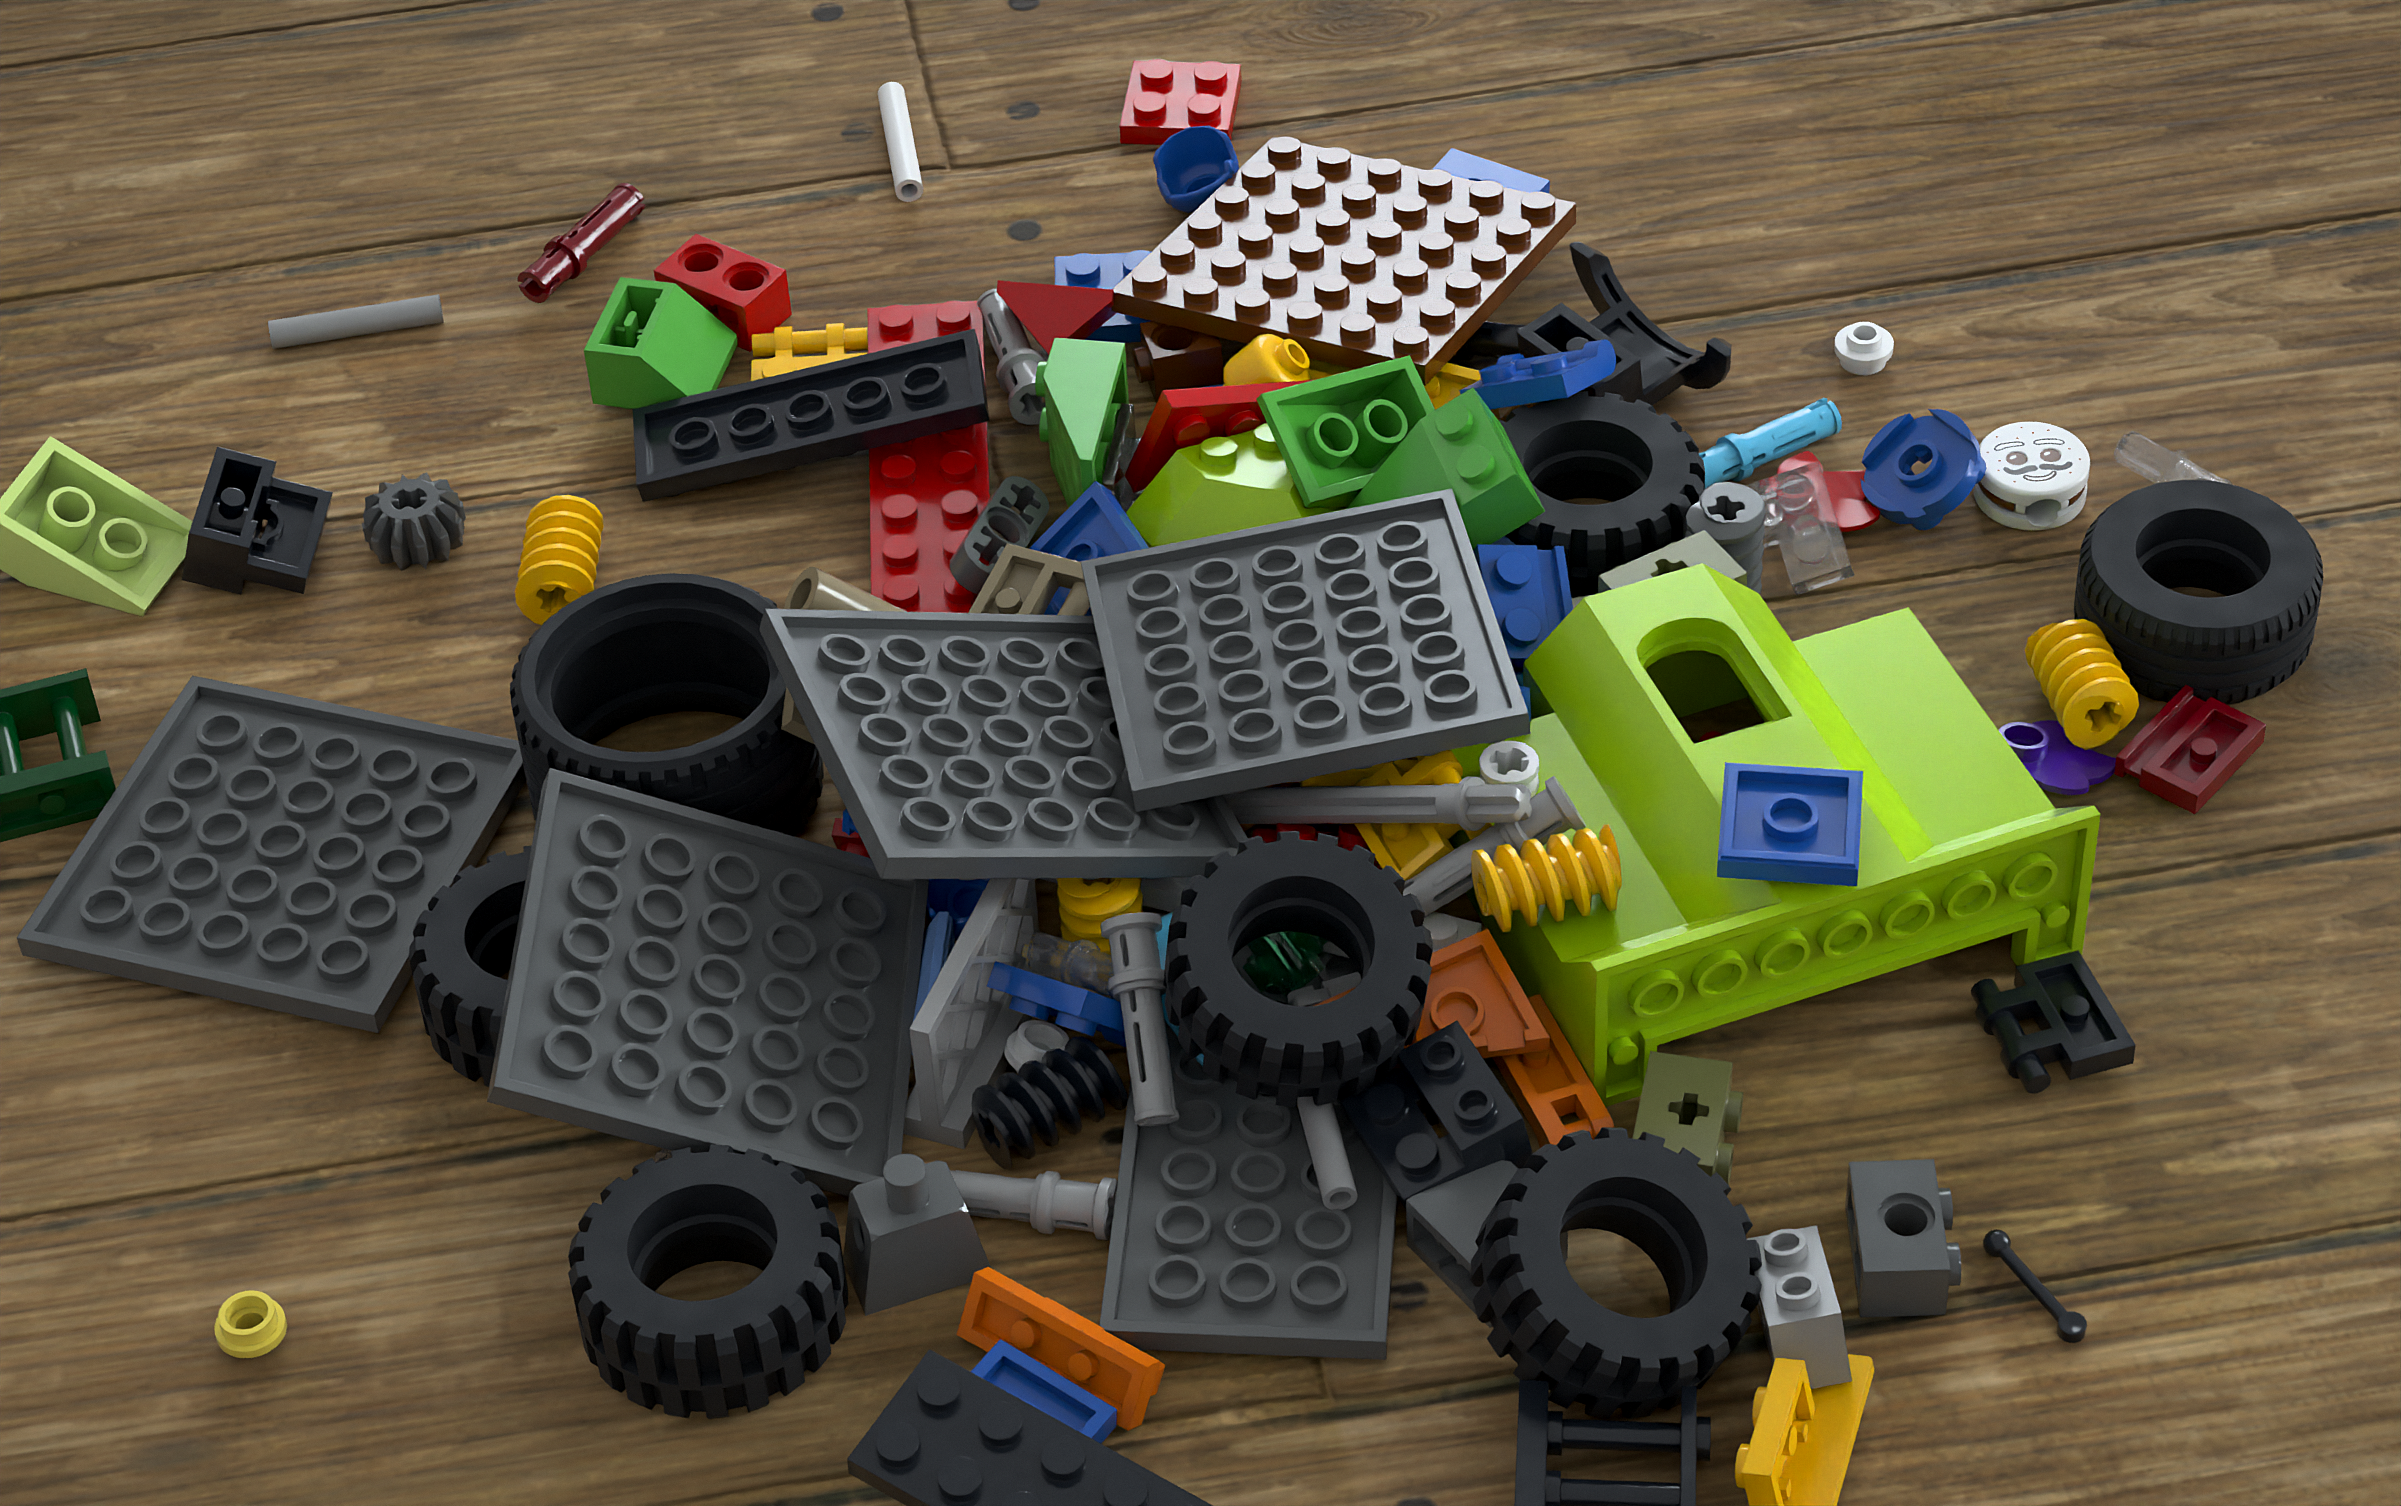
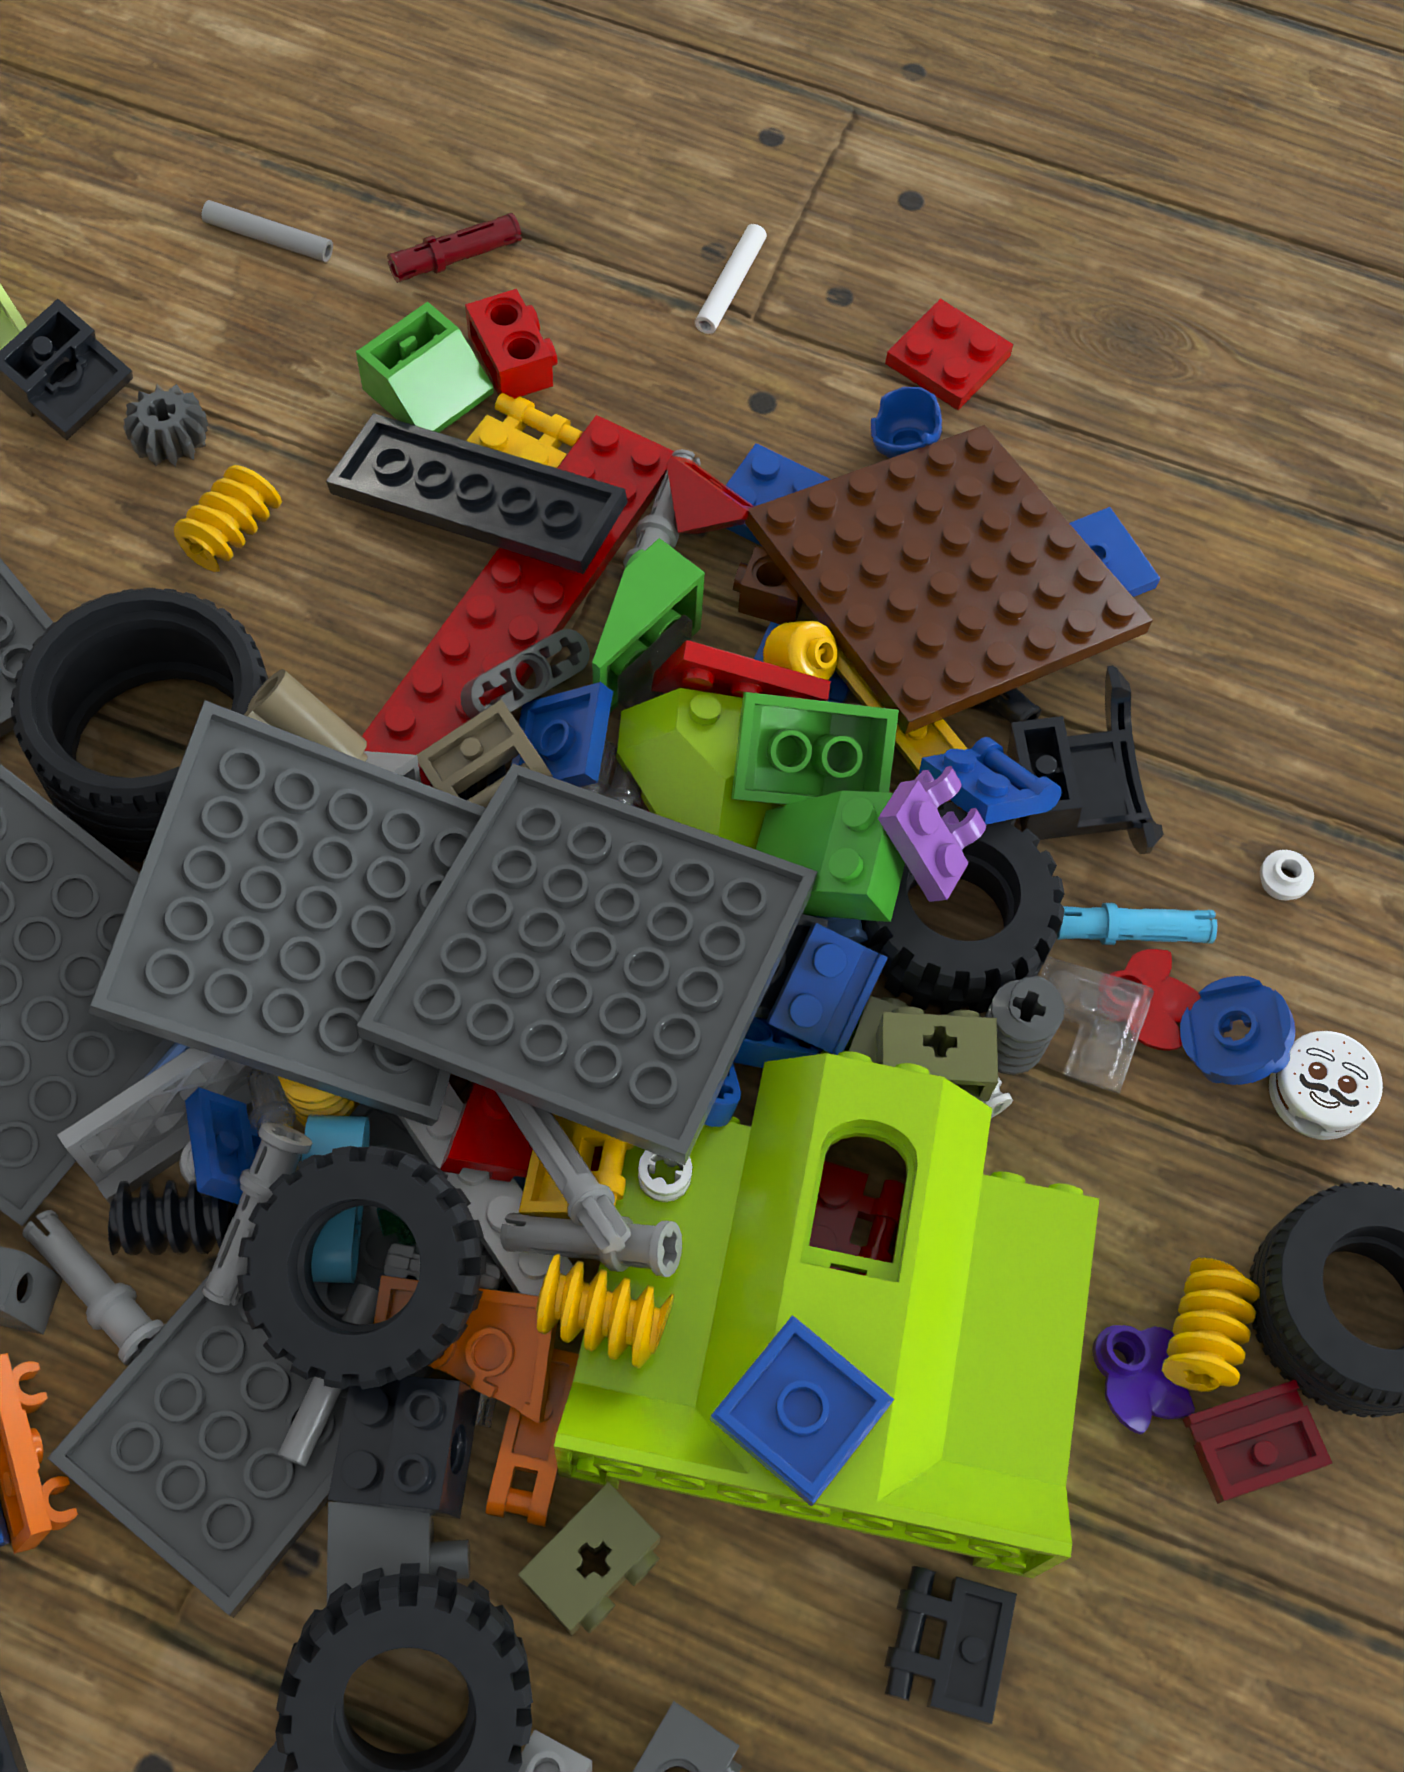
camera: 25 degrees right, 20 degrees up
none -> medium lavender plate [878,766,986,902]

